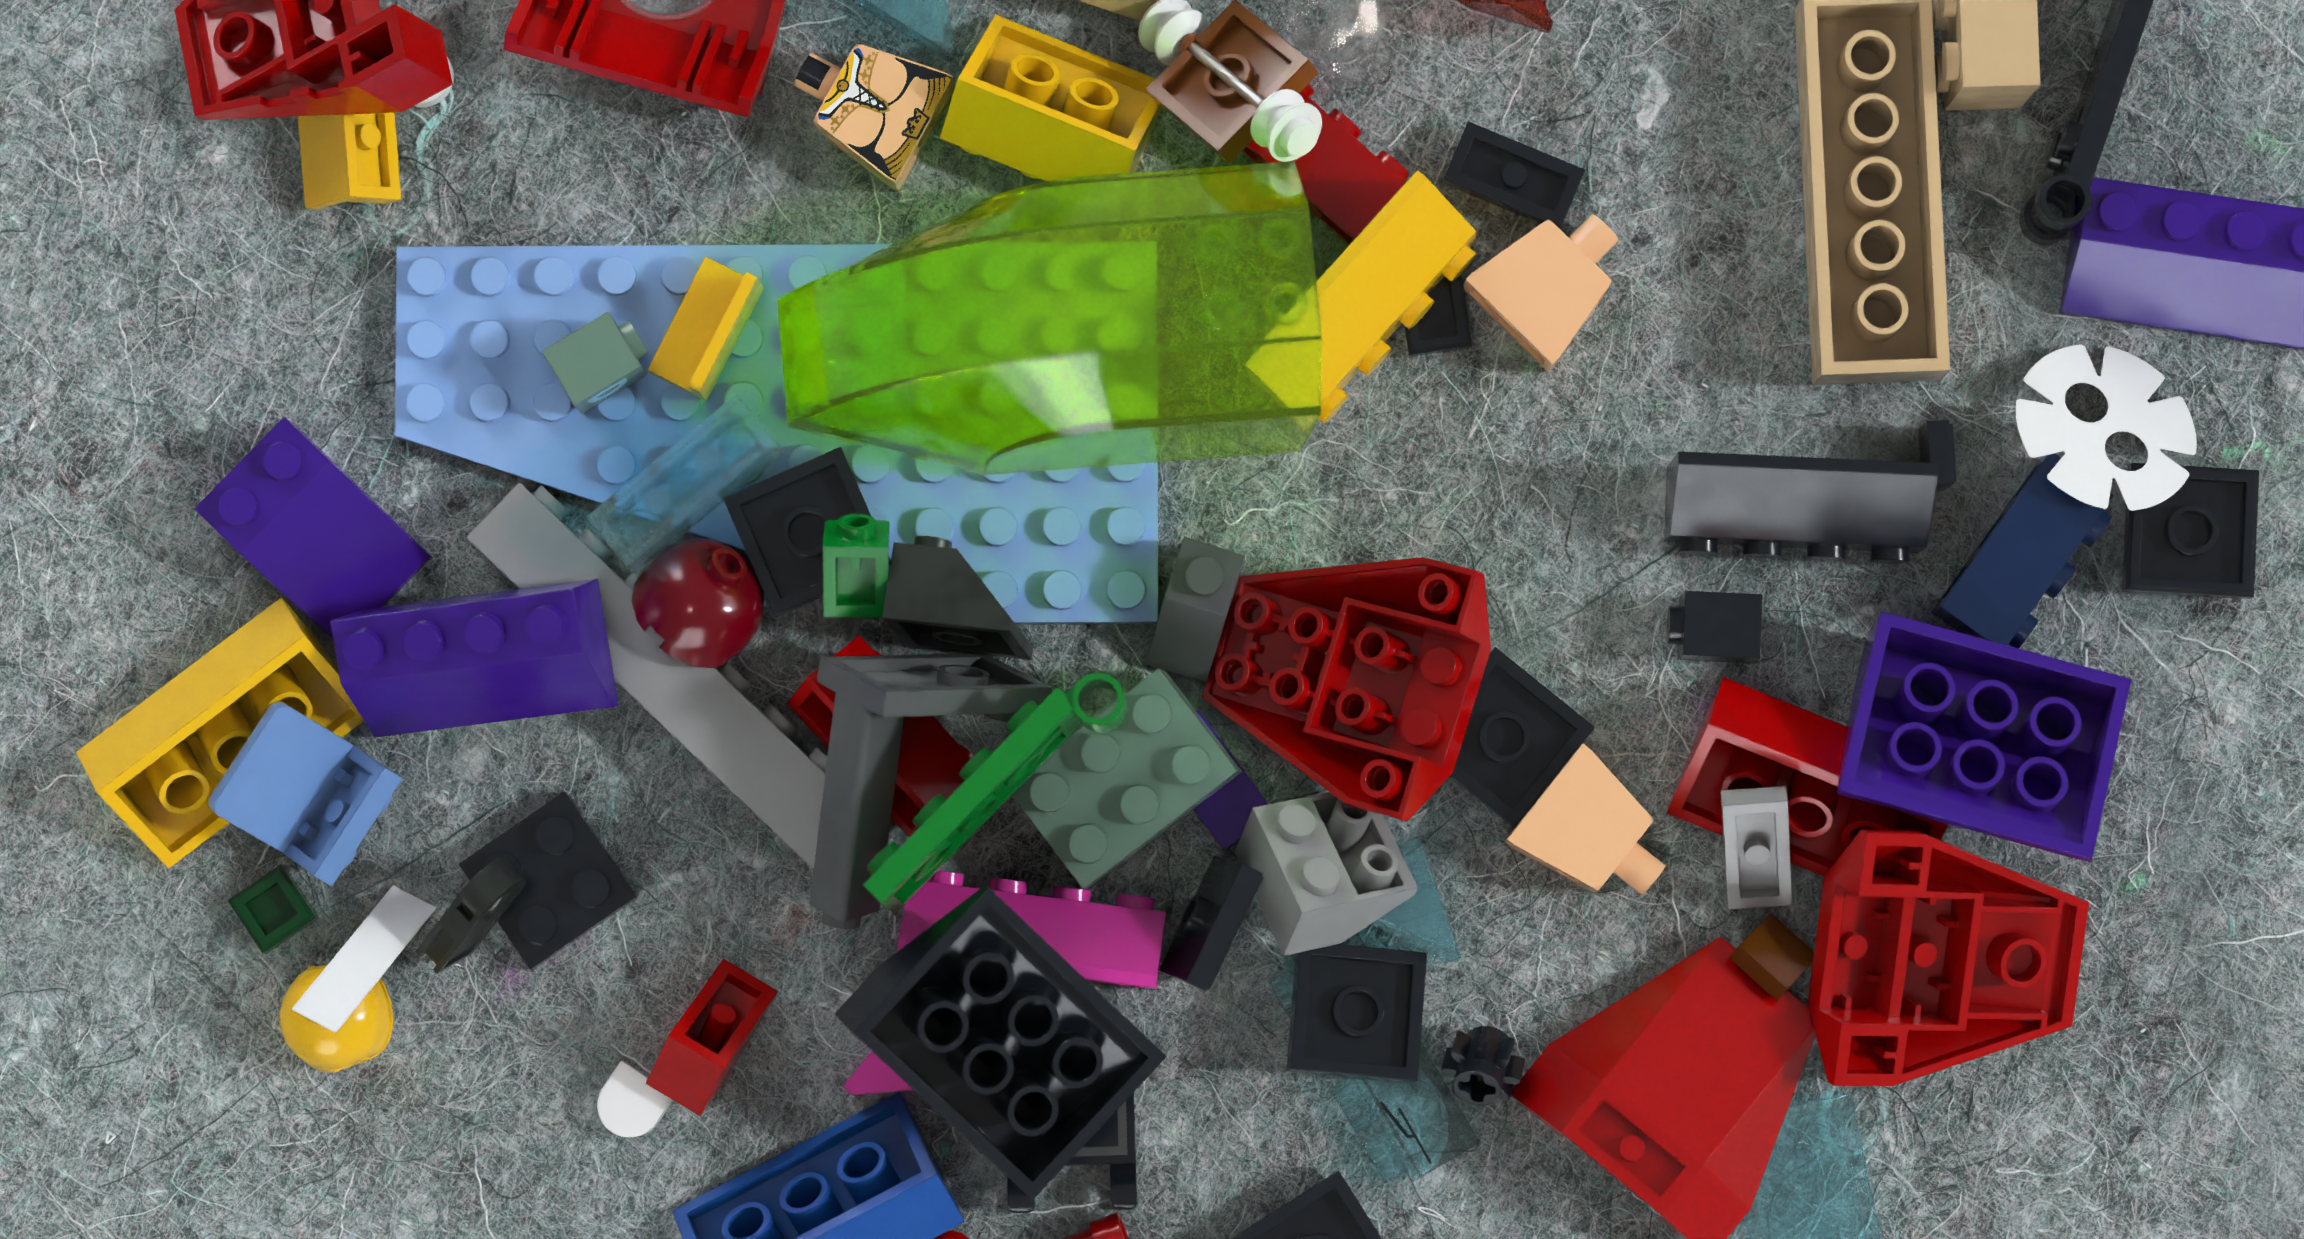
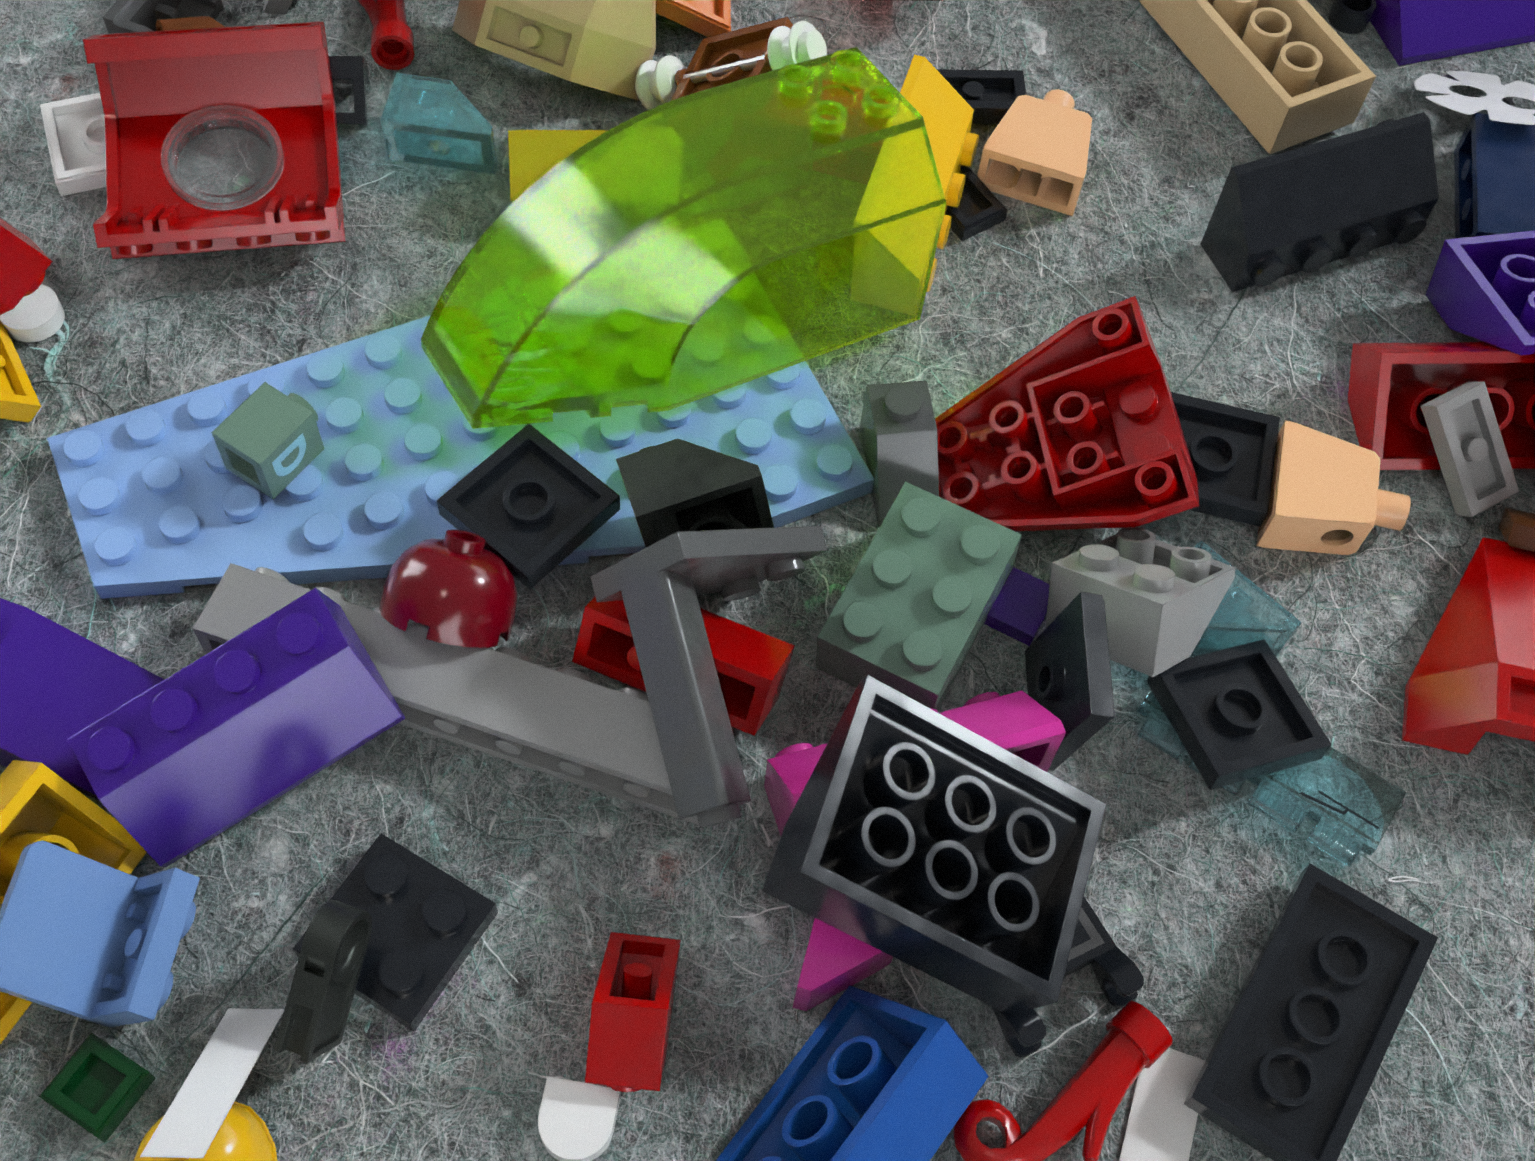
camera: 35 degrees left, 25 degrees down
clear light blue brick [586,394,784,574] -> none
yellow panel [647,257,764,401] -> none
torso [794,44,955,192] -> none
green bracket [823,514,890,618] -> none
green hinge [863,673,1128,915] -> none
black gear [1441,1026,1525,1106] -> none
black brick [1666,591,1762,663] -> none

